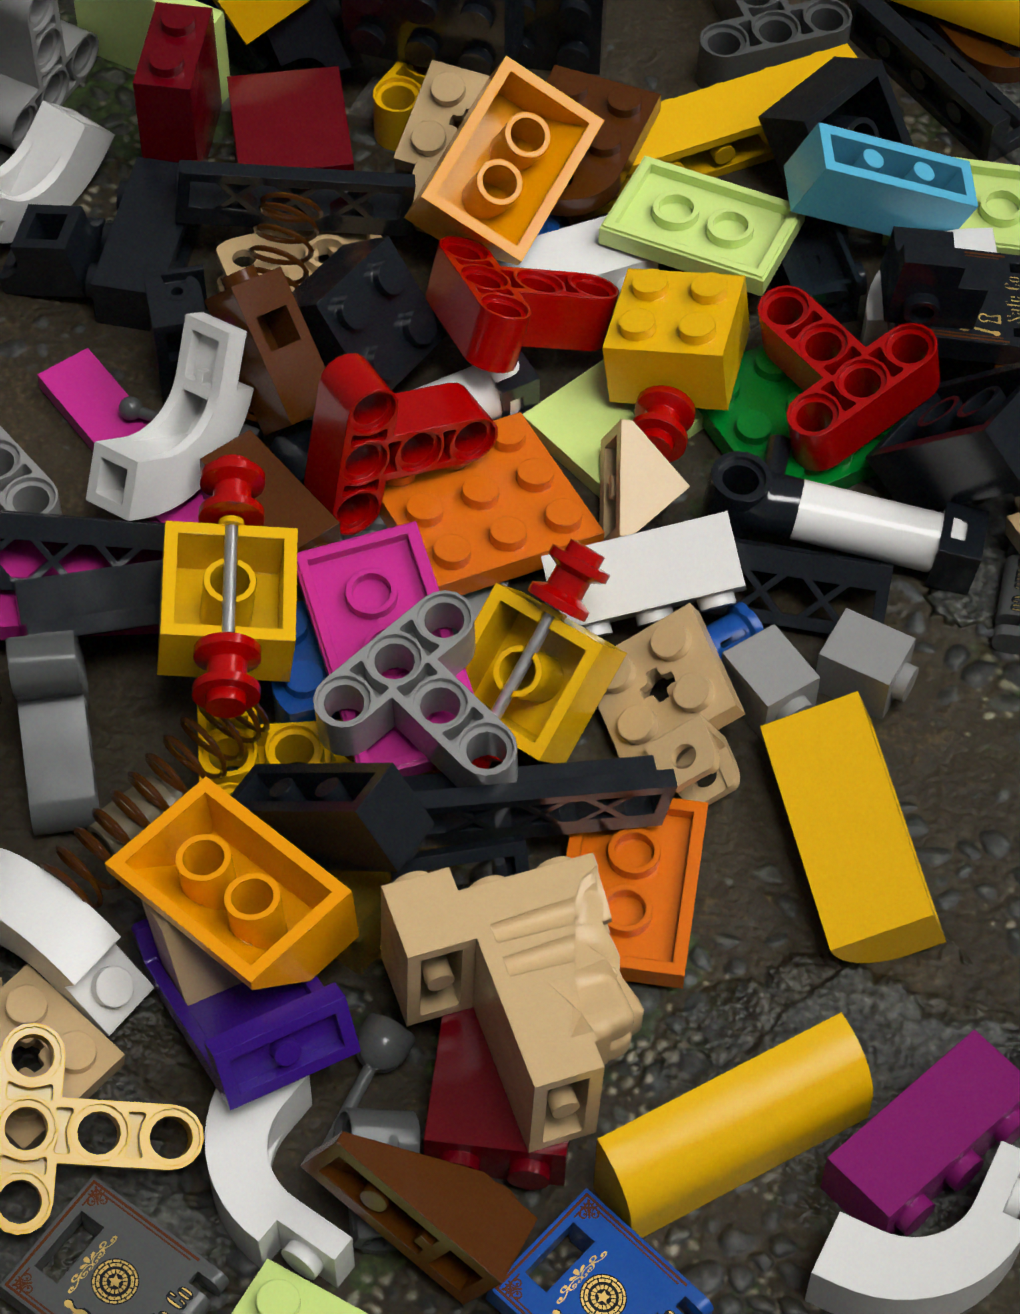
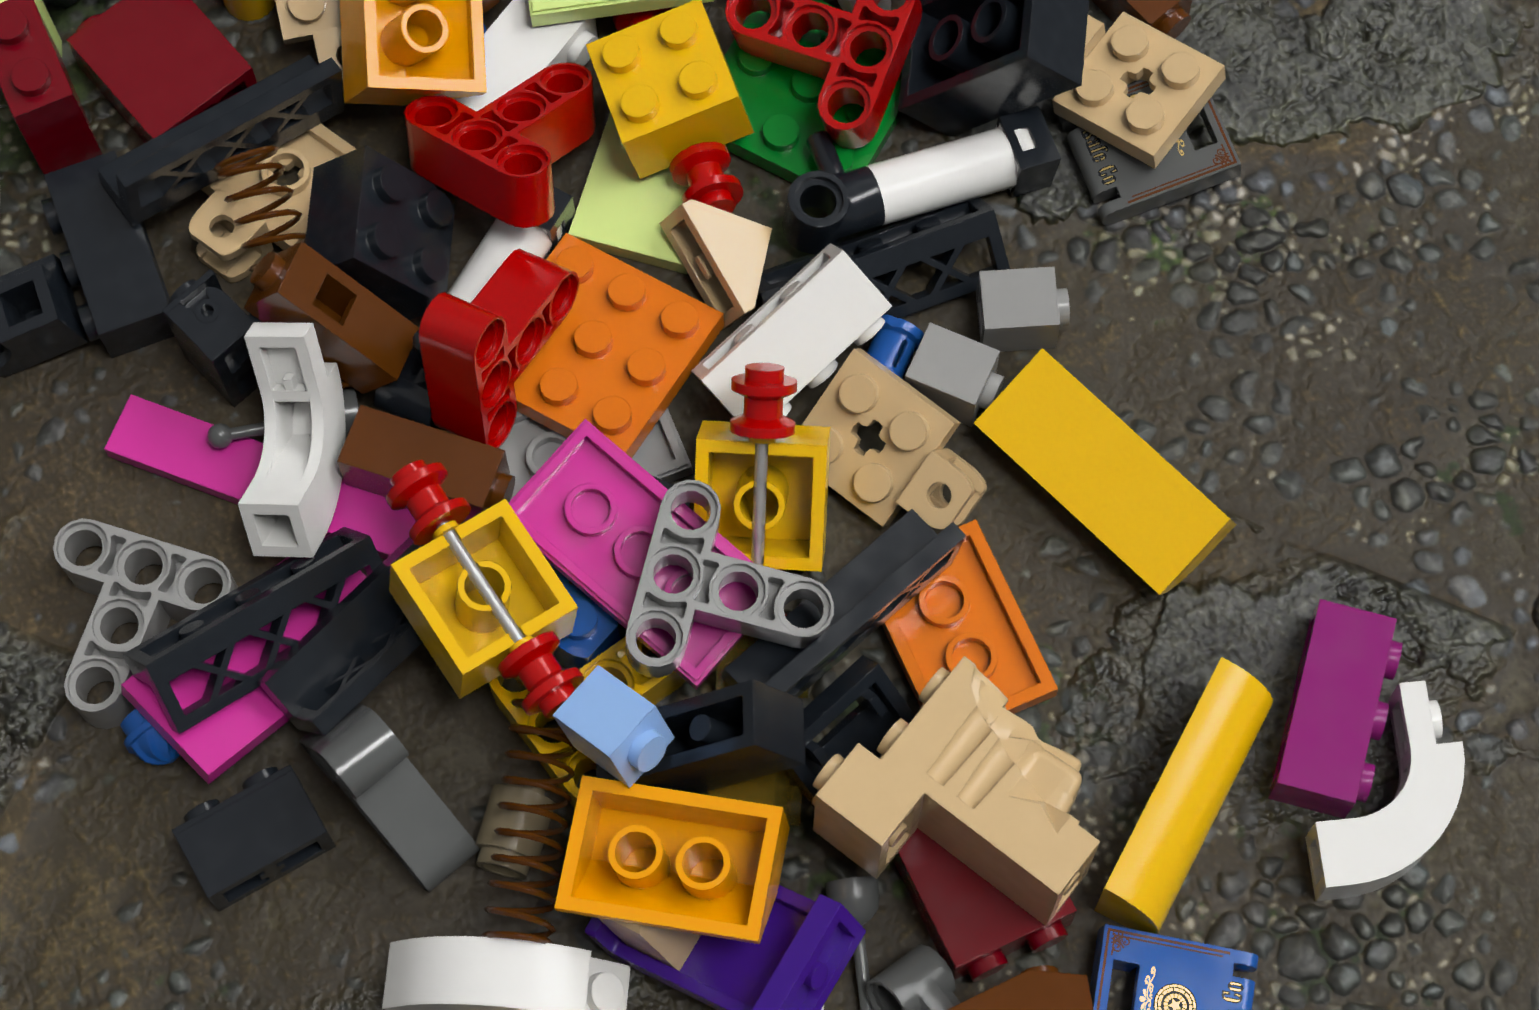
camera: 30 degrees left, 15 degrees up
none -> light blue brick [553,665,675,788]

